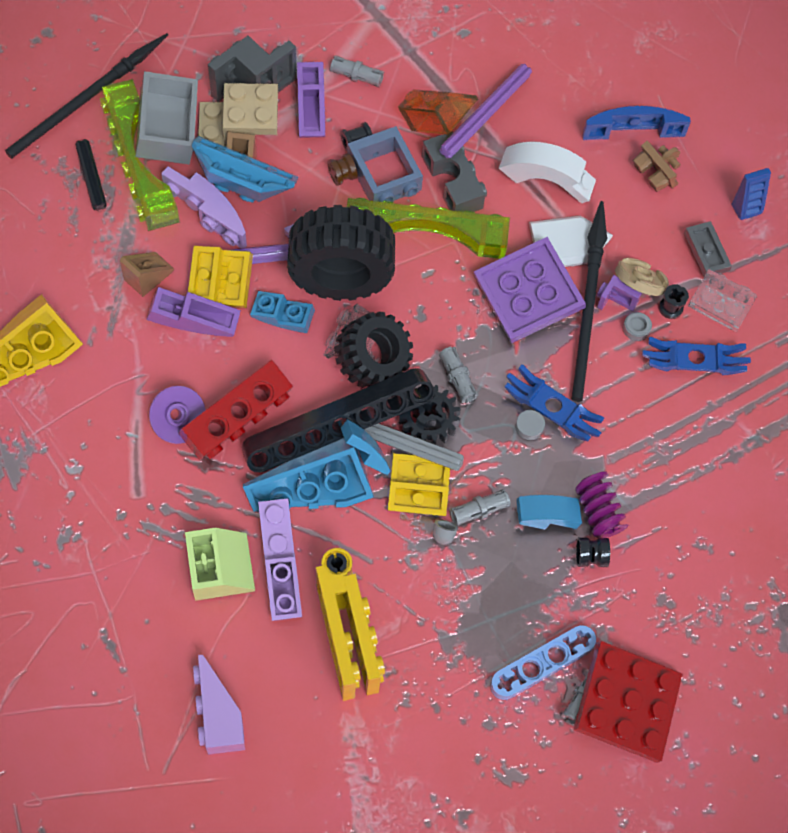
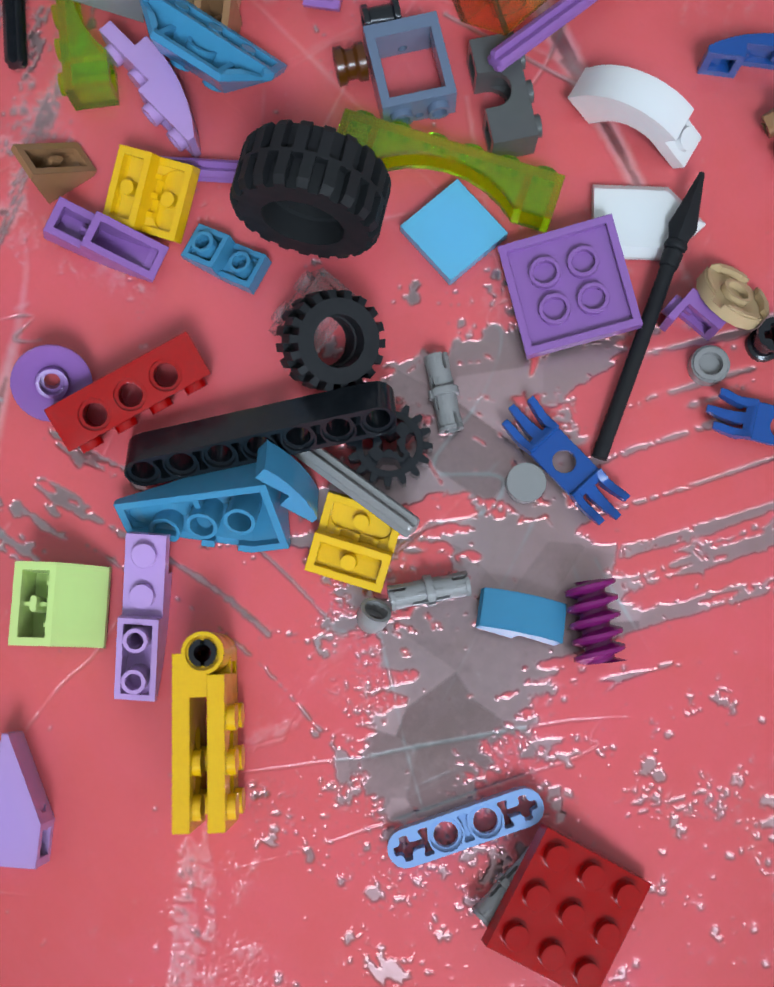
camera: 20 degrees right, 15 degrees up
black wheel [576,537,610,567] -> none
none -> medium azure tile [400,179,508,285]

